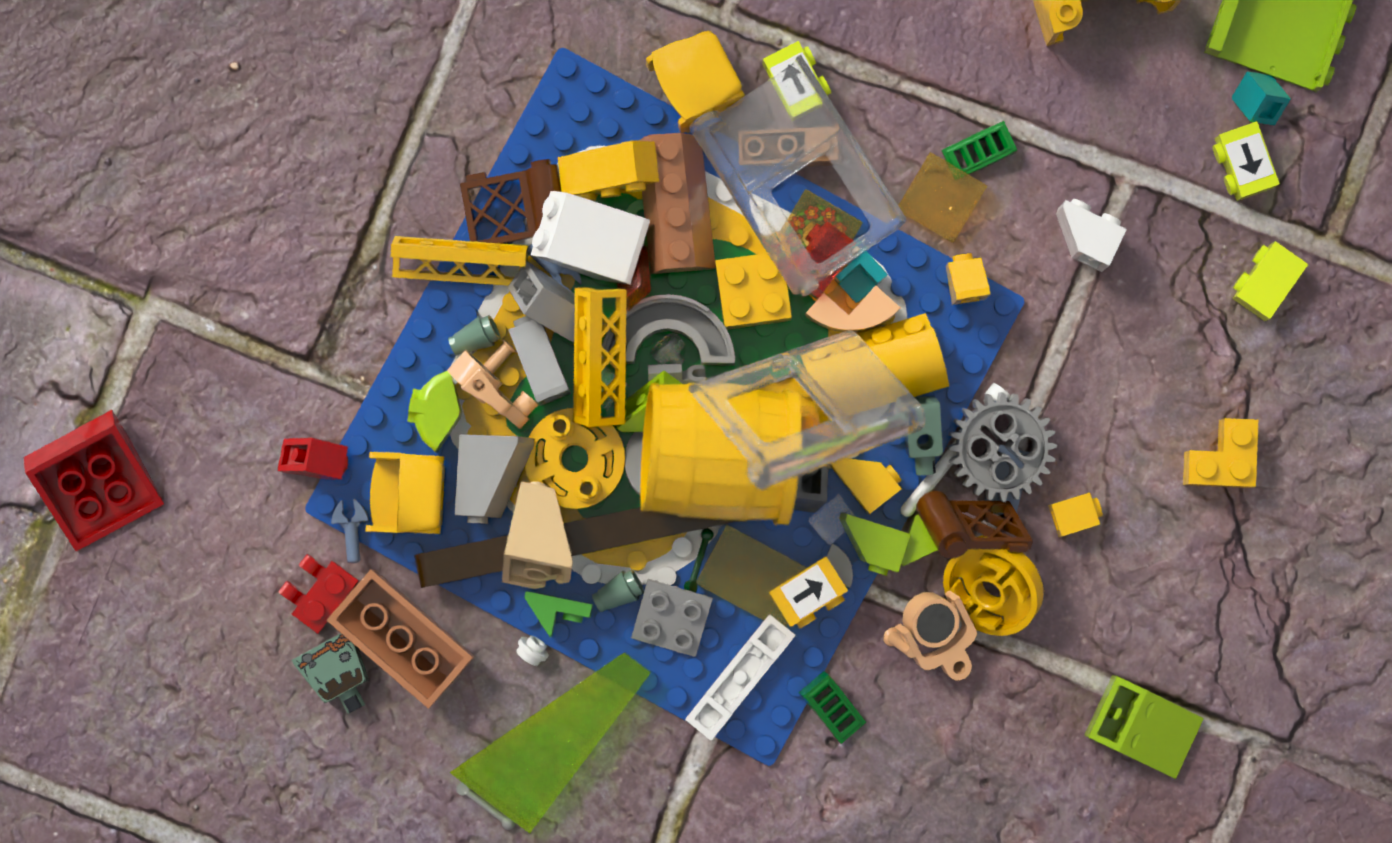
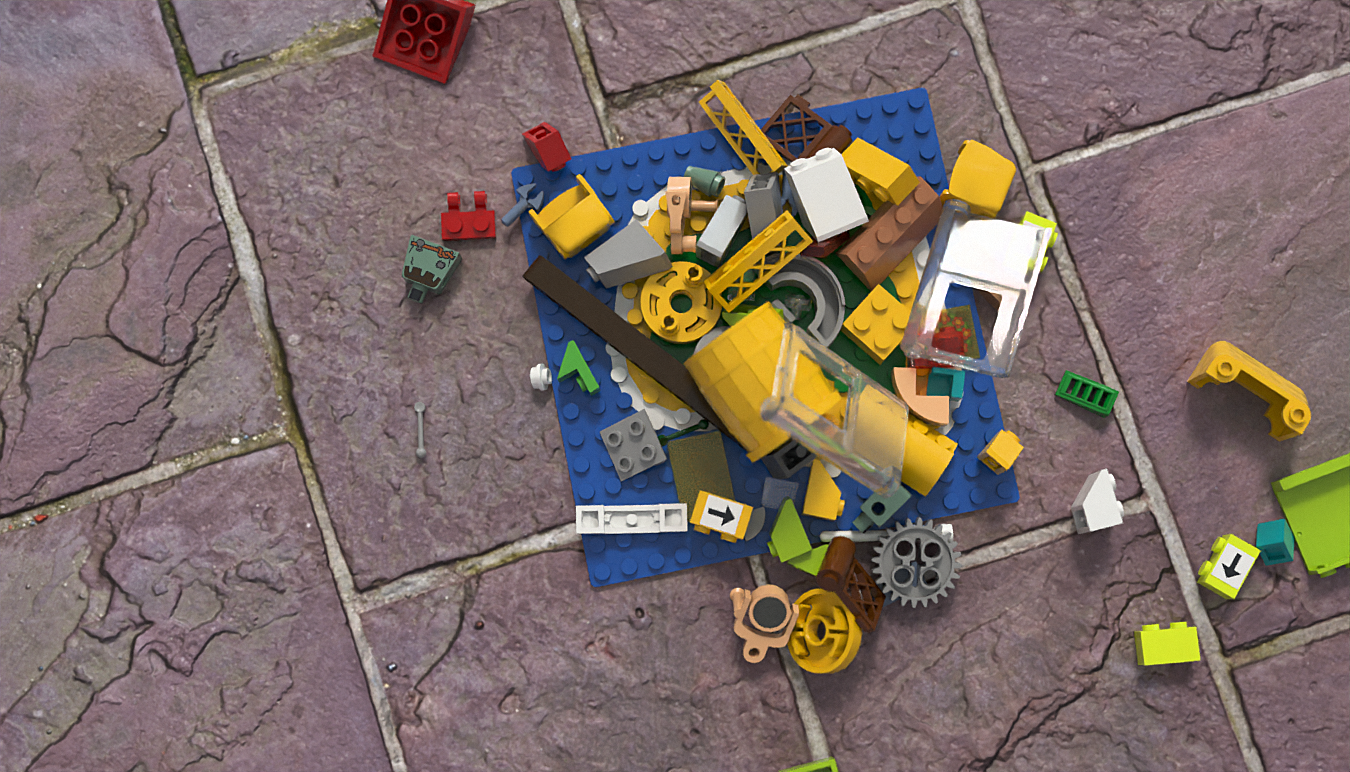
camera: 50 degrees right, 5 degrees down
nougat slope [326,569,475,709] -> none
lime piece [407,371,462,453] -> none
clear neon green wing [449,652,651,834] -> none
tan slope [502,482,573,589] -> none
sand green cone [592,570,644,612] -> none
green slope [798,671,866,744] -> none
clear yellow tile [896,151,988,243] -> none
yellow brick [1048,492,1103,537] -> none
yellow brick [1183,418,1258,488] -> none

